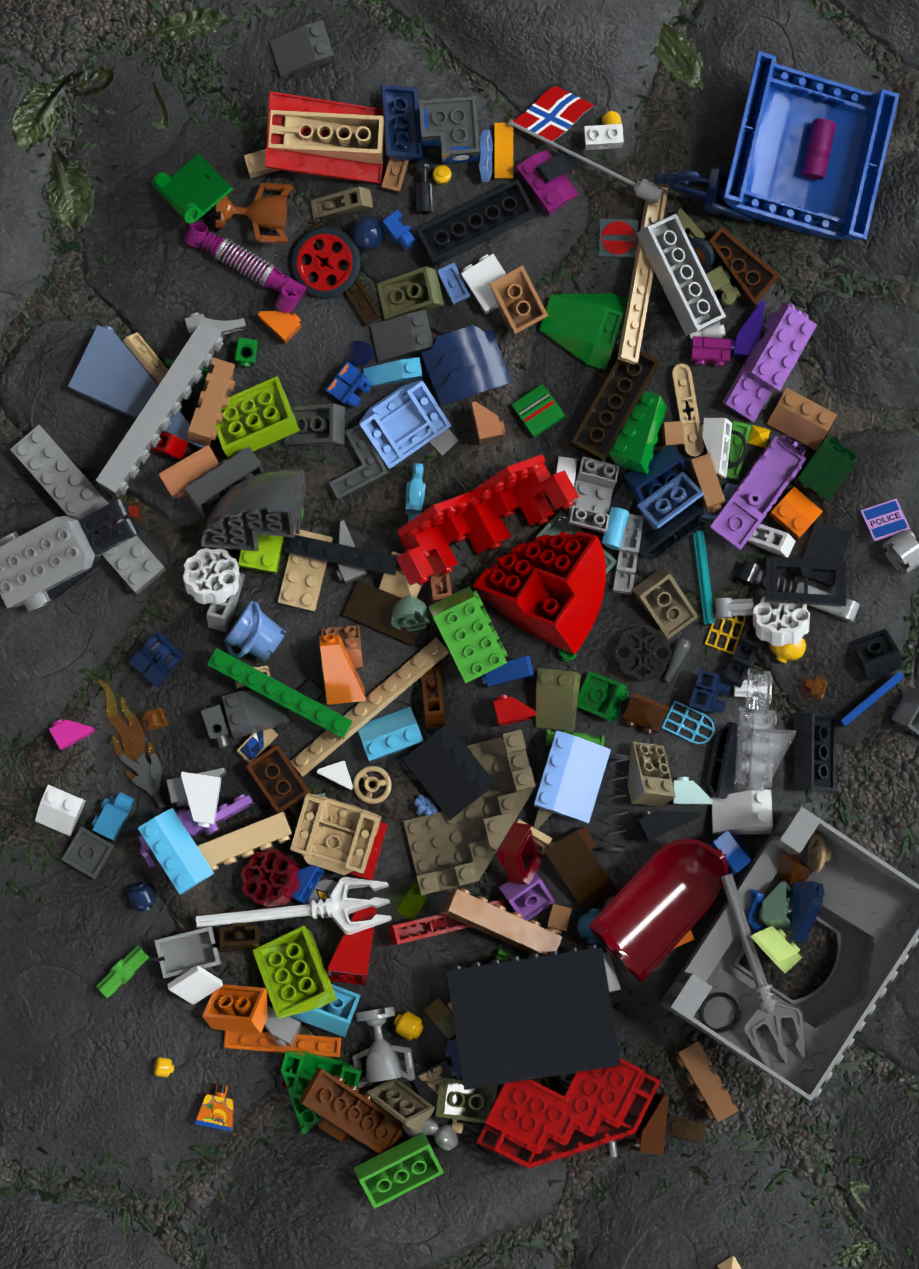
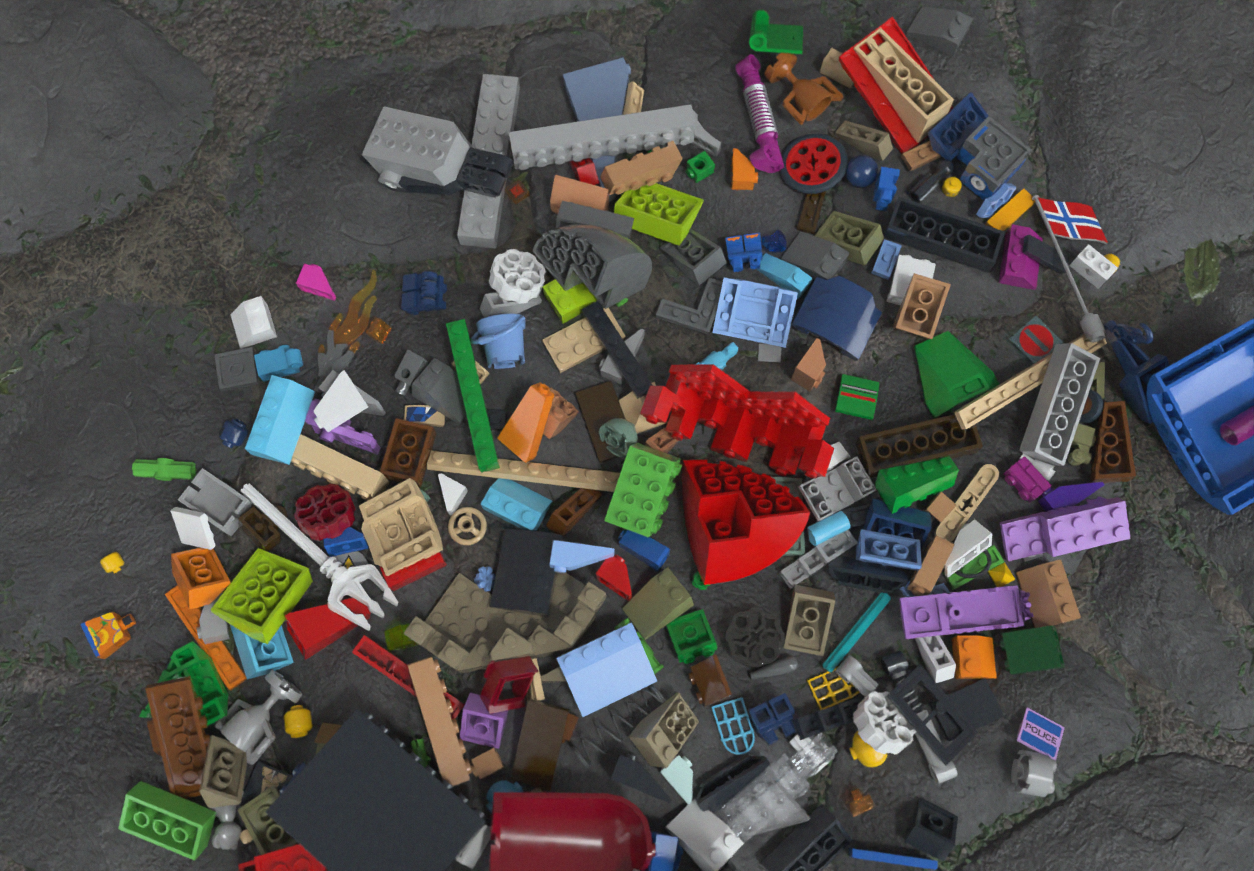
camera: 50 degrees right, 10 degrees down
none -> light blue slope [550,540,614,573]

